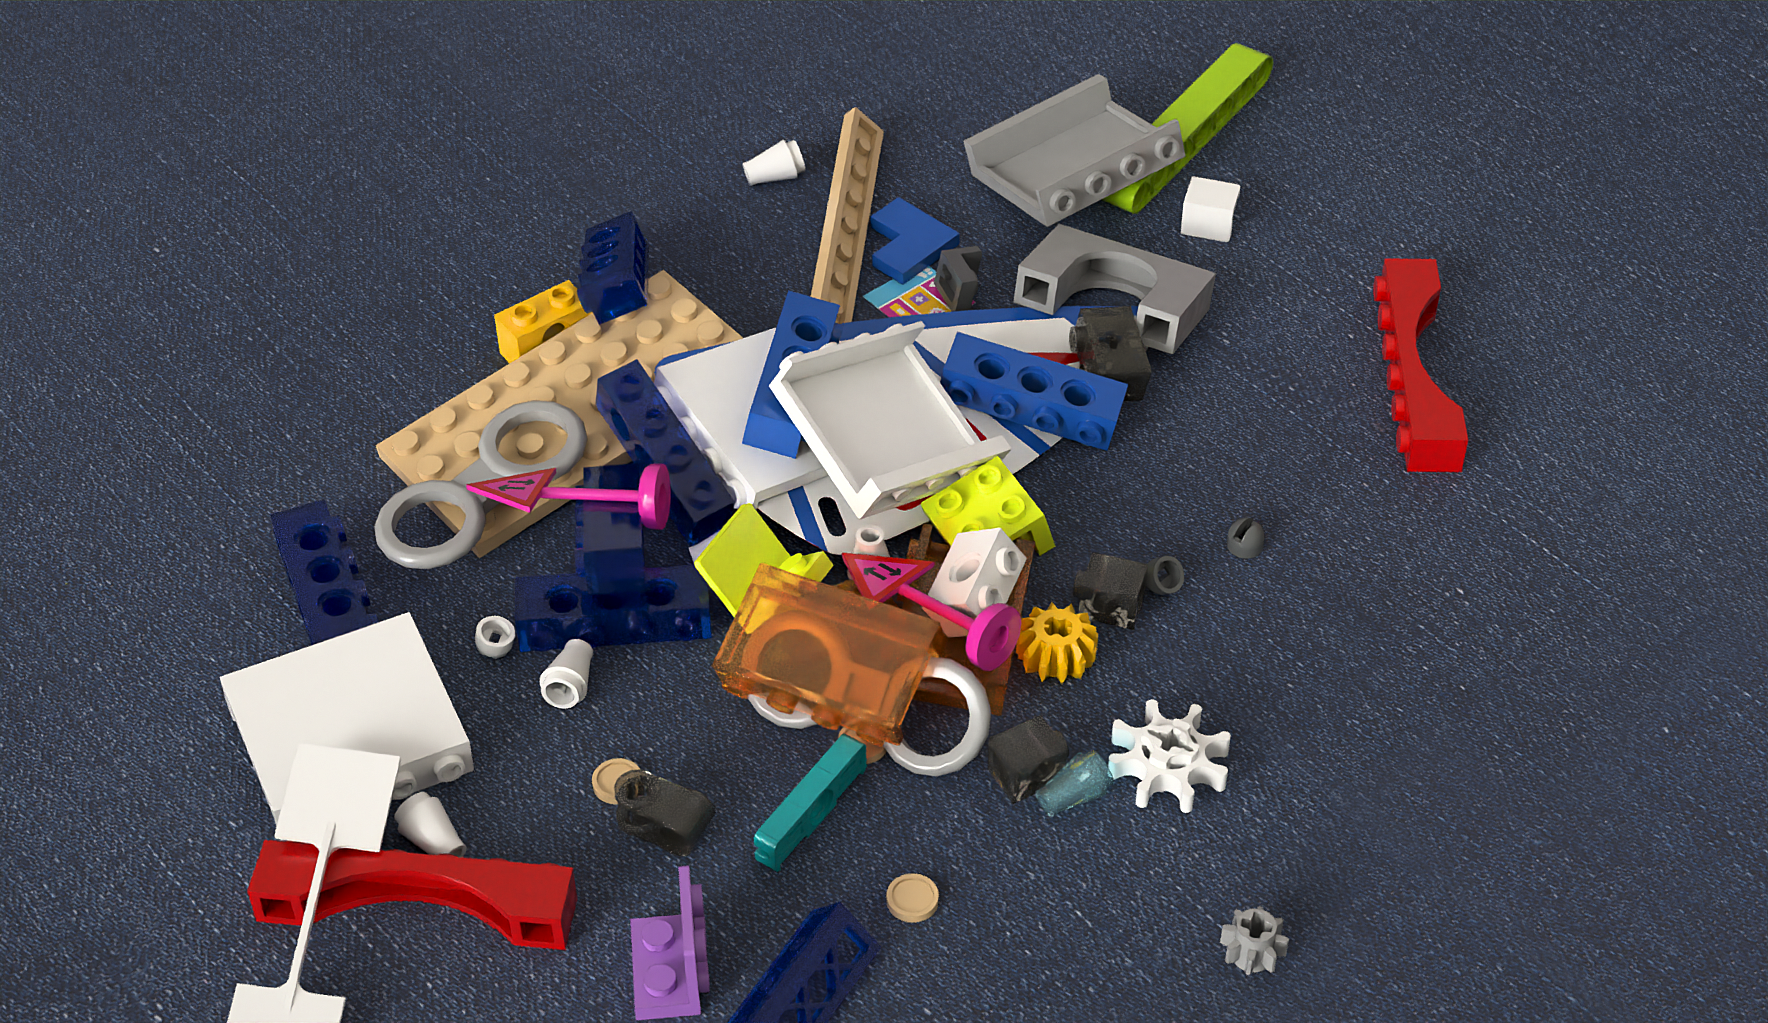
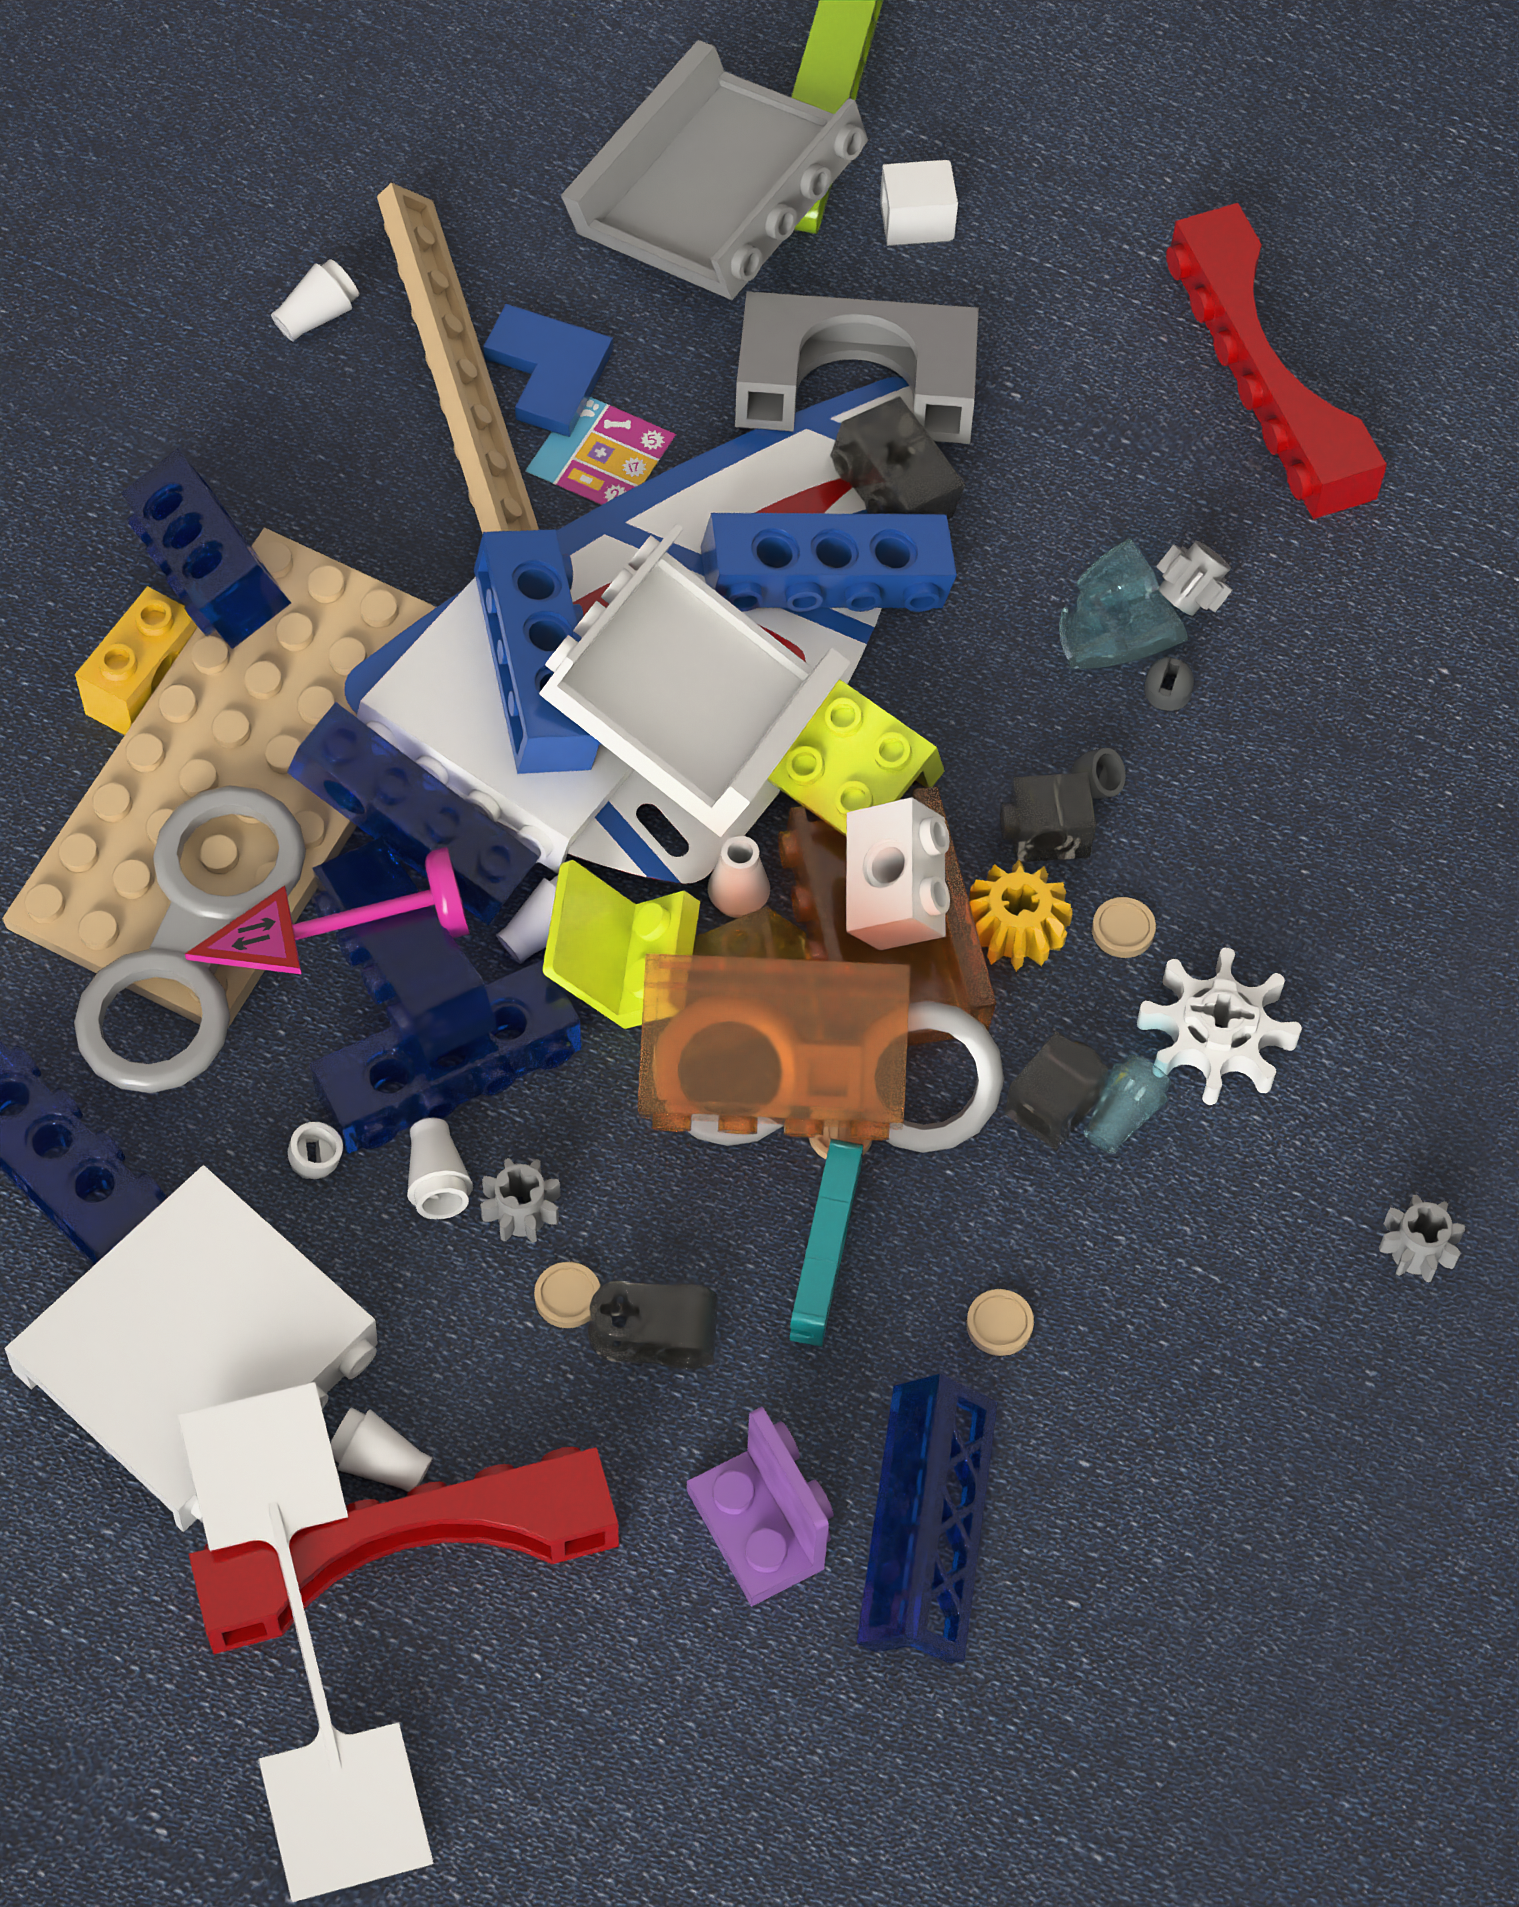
camera: 25 degrees left, 15 degrees up
dark pink piece [842,553,1021,671] -> none
dark grey bracket [934,246,982,312] -> none
none -> light grey gear [480,1158,561,1243]
none -> clear light blue brick [1059,538,1189,669]
none -> tan piece [1092,897,1156,958]
none -> light grey gear [1156,540,1233,616]

